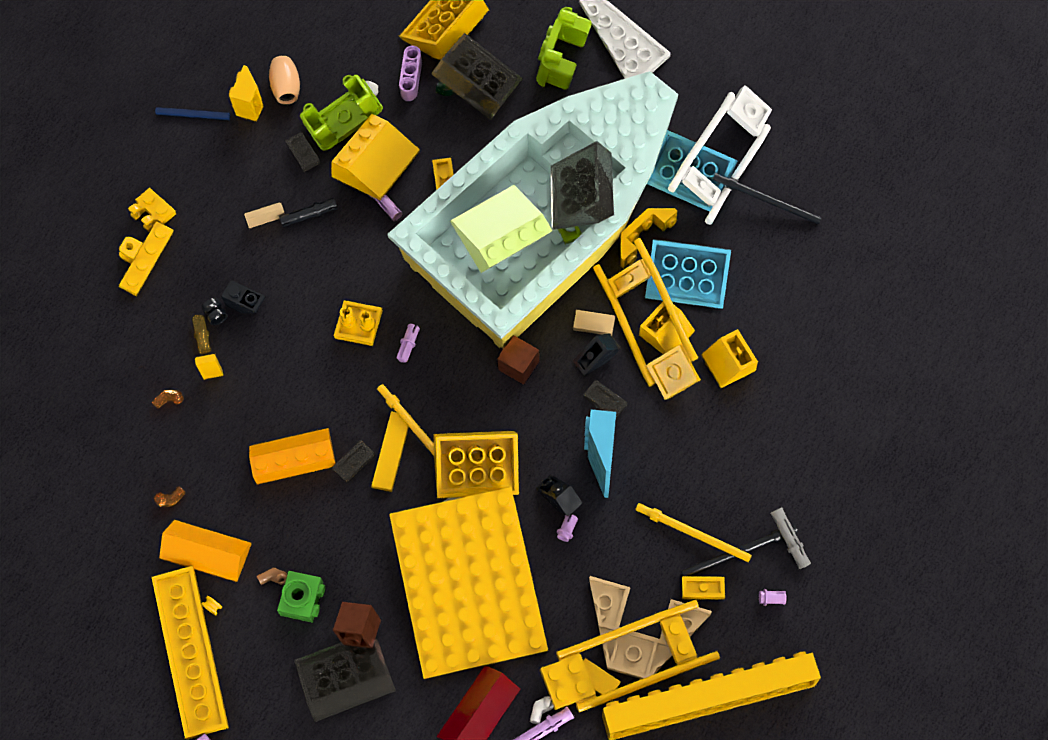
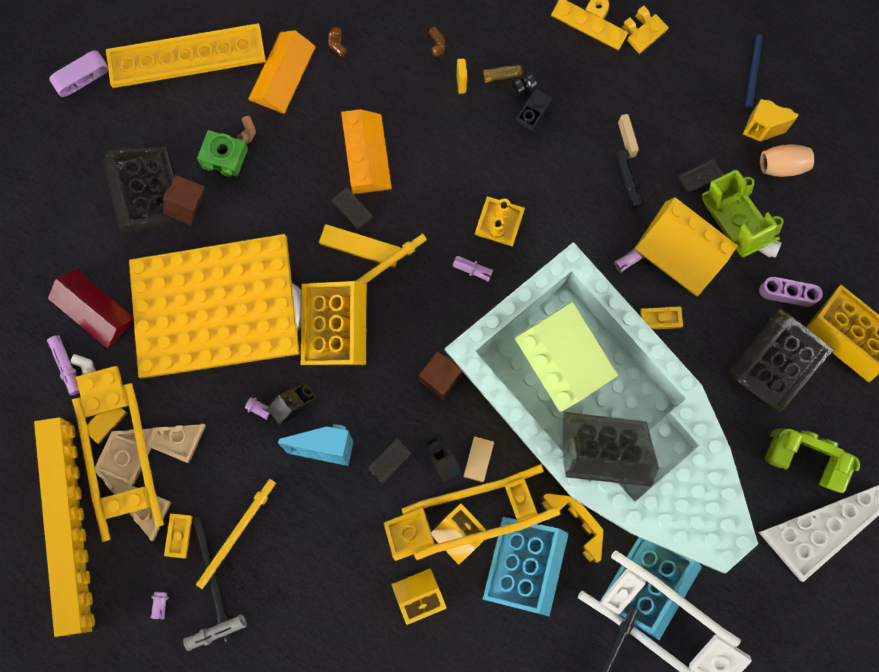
camera: 90 degrees right, 10 degrees up
yellow bush [201,596,222,615] -> none

